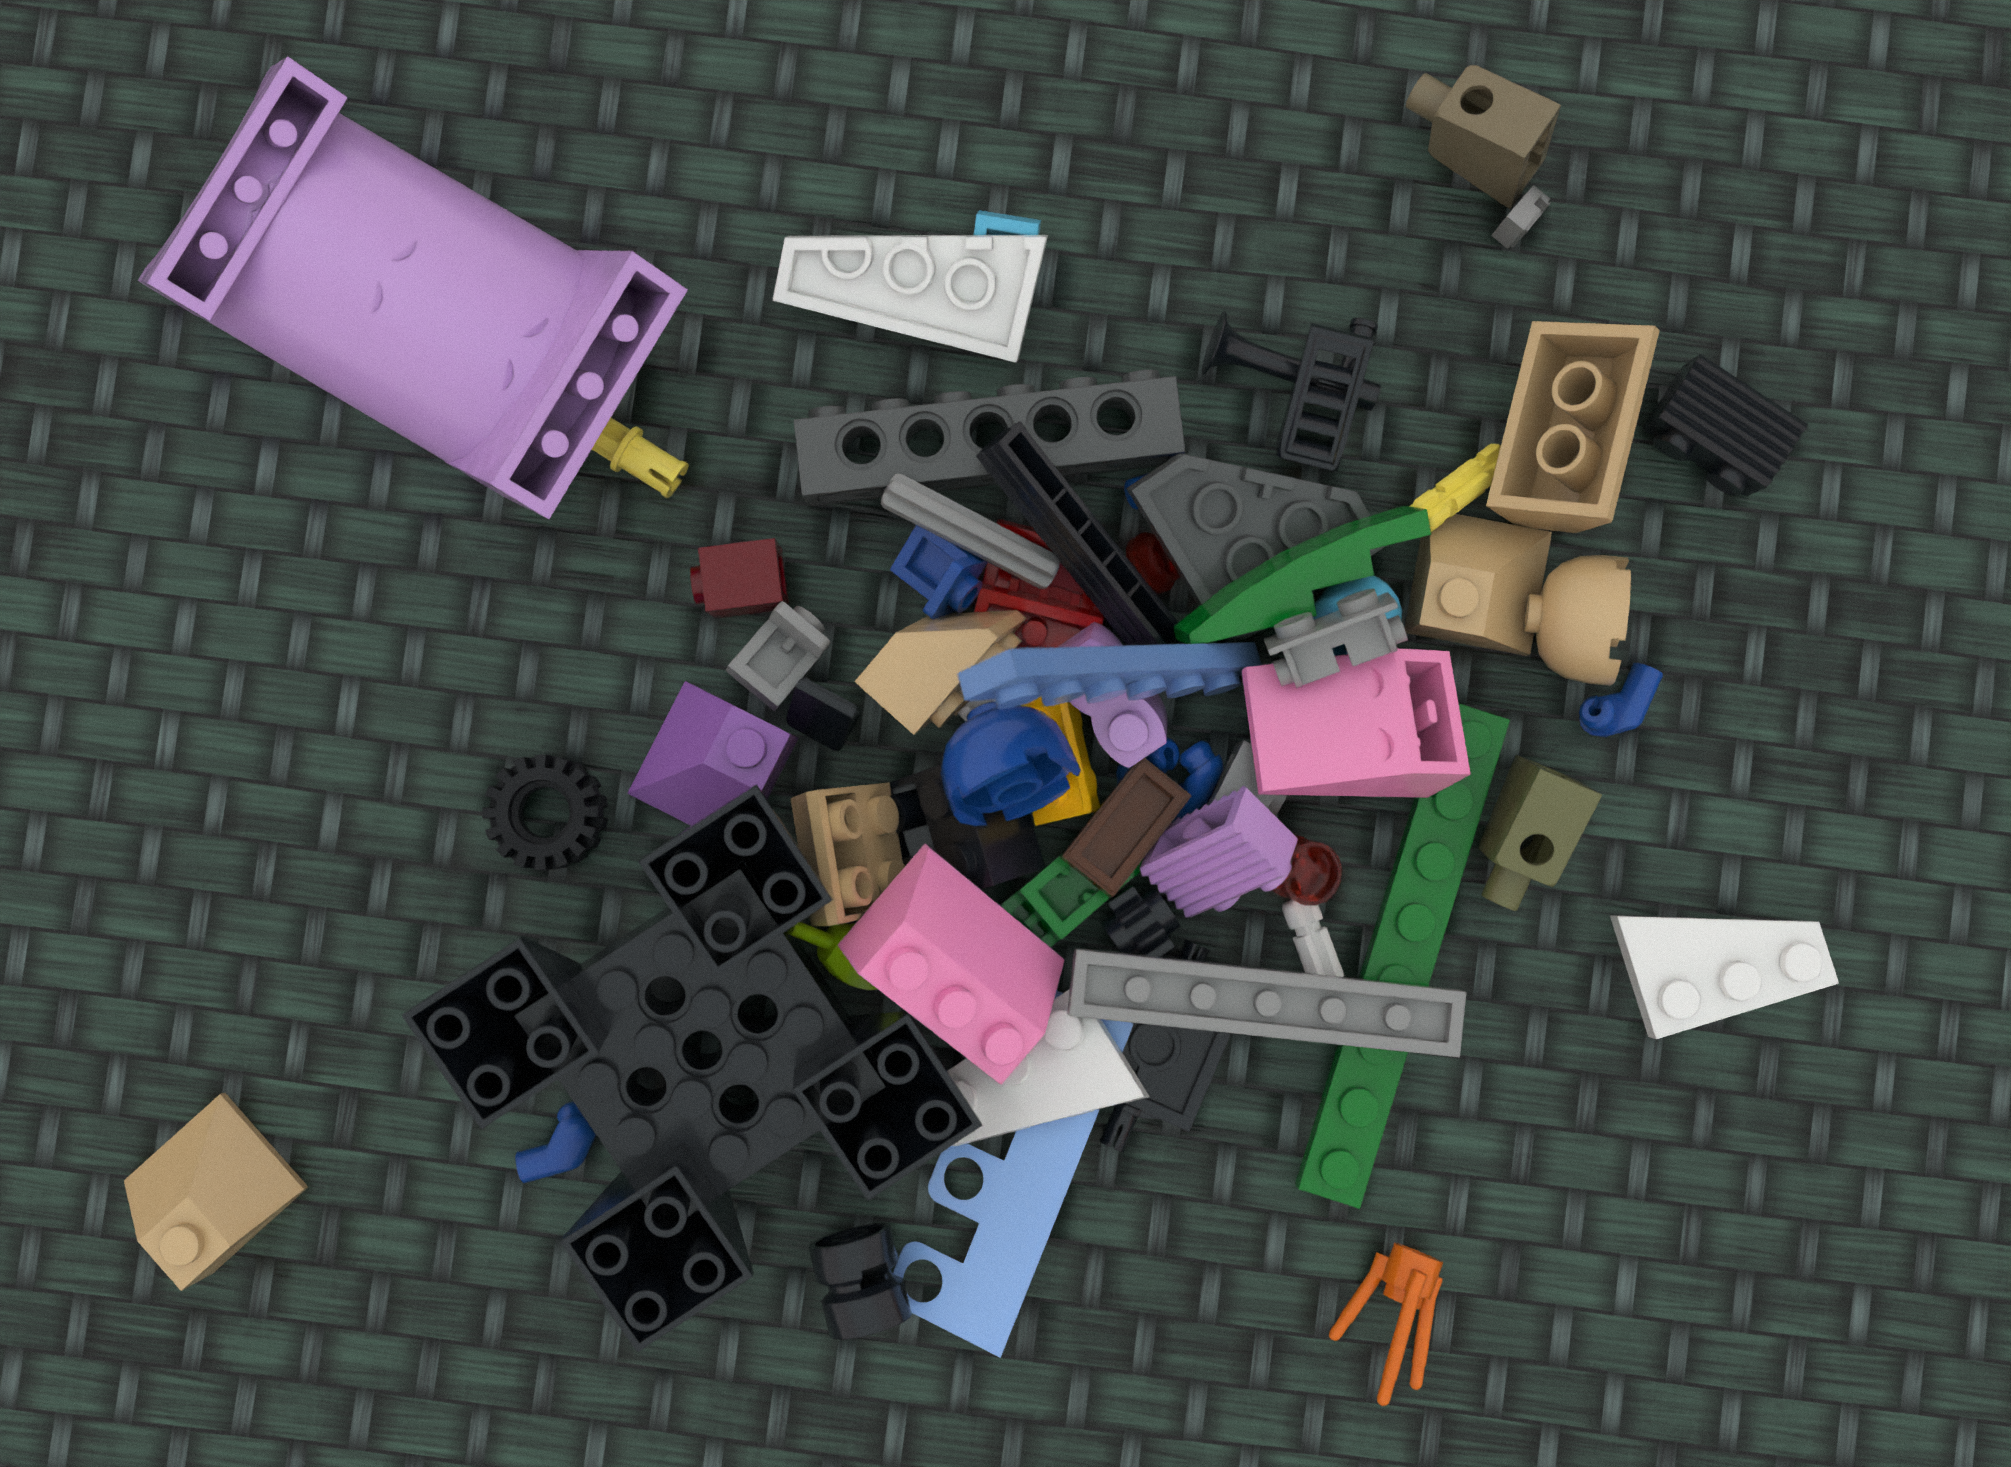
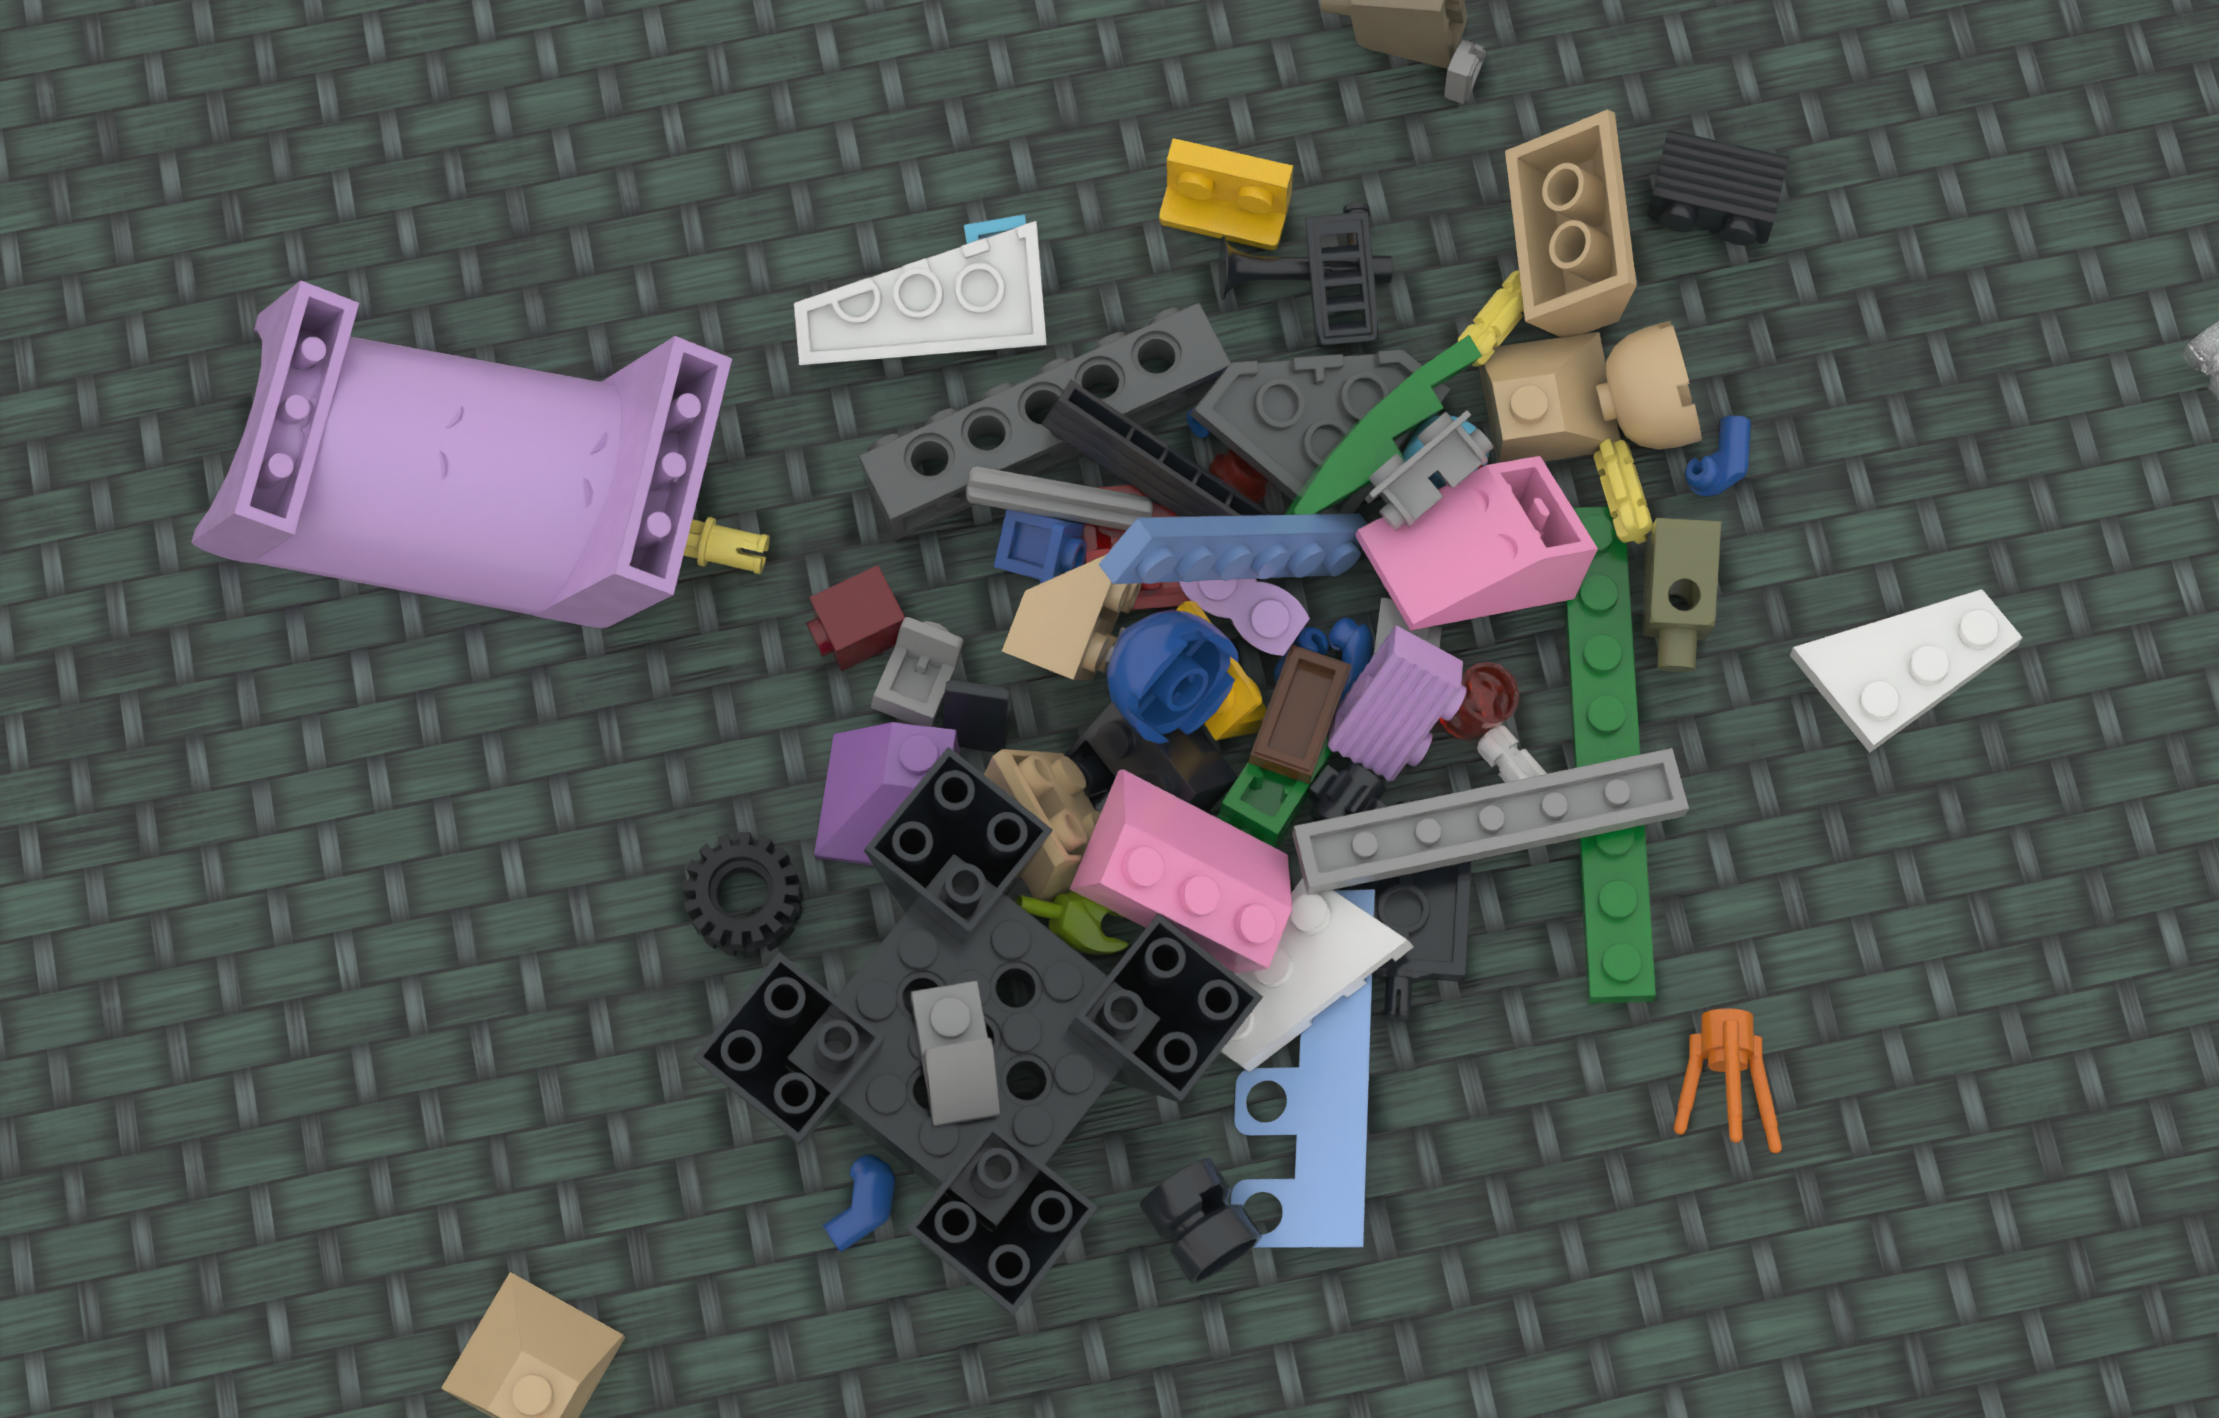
camera: 15 degrees left, 15 degrees down
none -> light grey slope [910,981,1000,1127]
none -> yellow bracket [1159,138,1293,251]
none -> light yellow axle [1593,438,1653,544]

